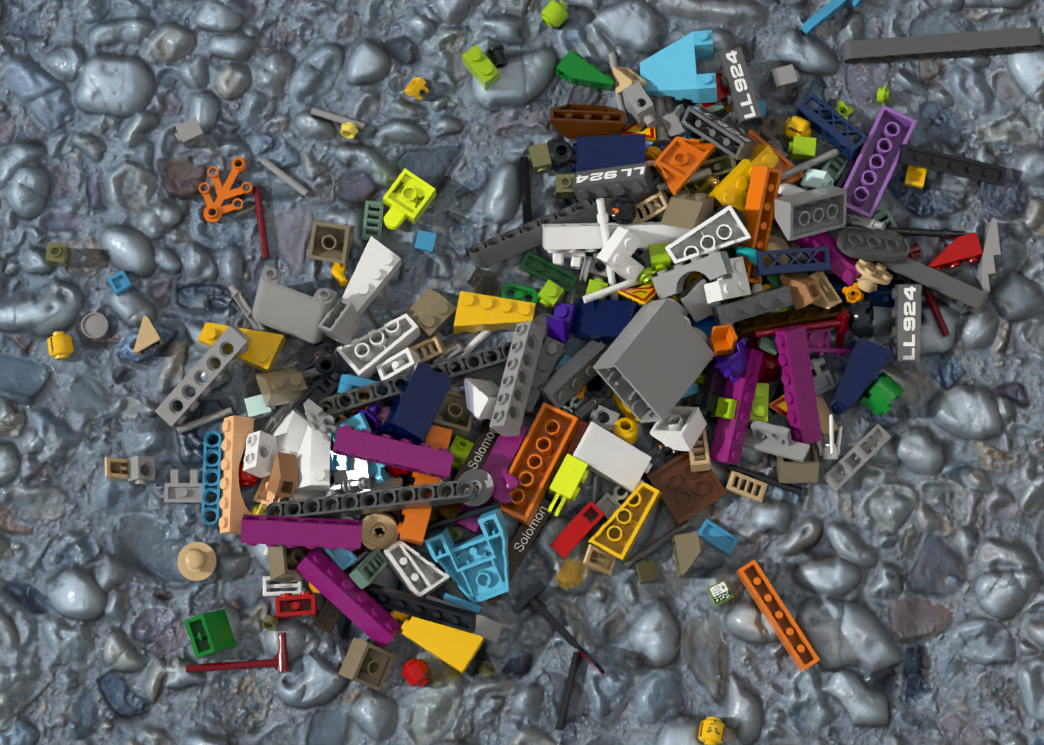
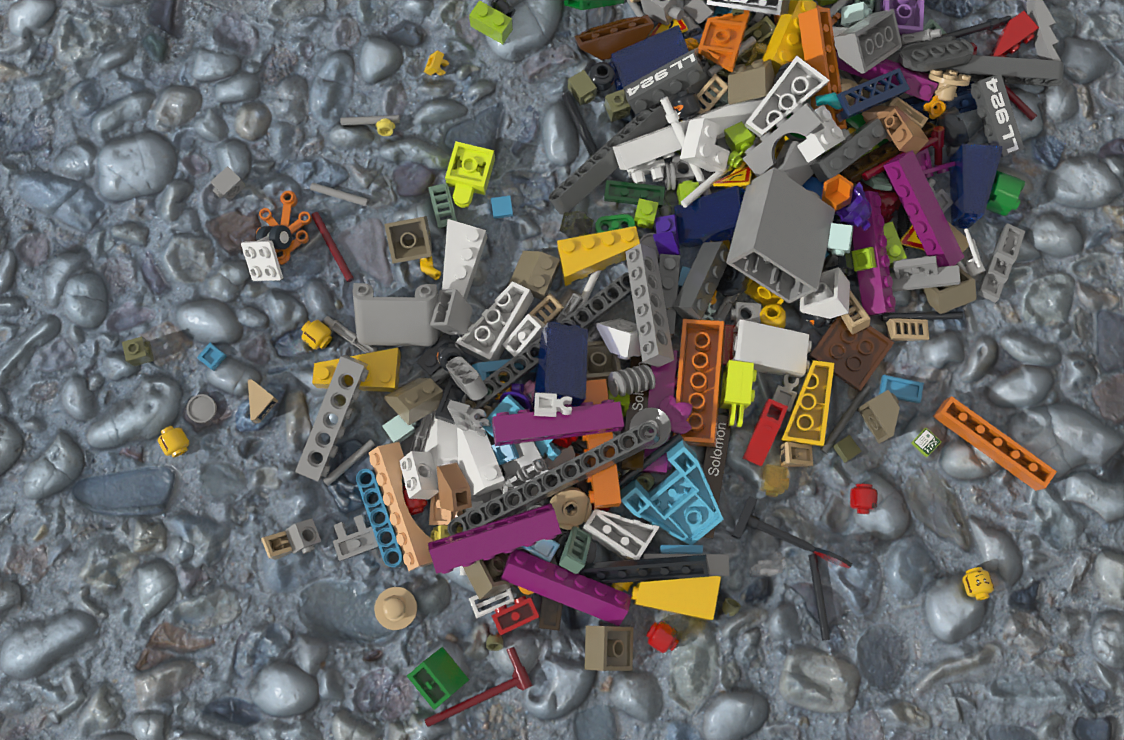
camera: 20 degrees left, 0 degrees up
none -> white plate [241,225,292,281]
none -> yellow head [301,320,332,350]
none -> light grey beam [446,357,488,400]
none -> white plate [534,393,572,417]
none -> light grey piece [608,365,655,397]
none -> clear bracket [750,551,786,577]
none -> light aqua brick [827,223,853,256]
none -> red head [850,484,878,514]
none -> medium nougat slope [882,108,929,155]

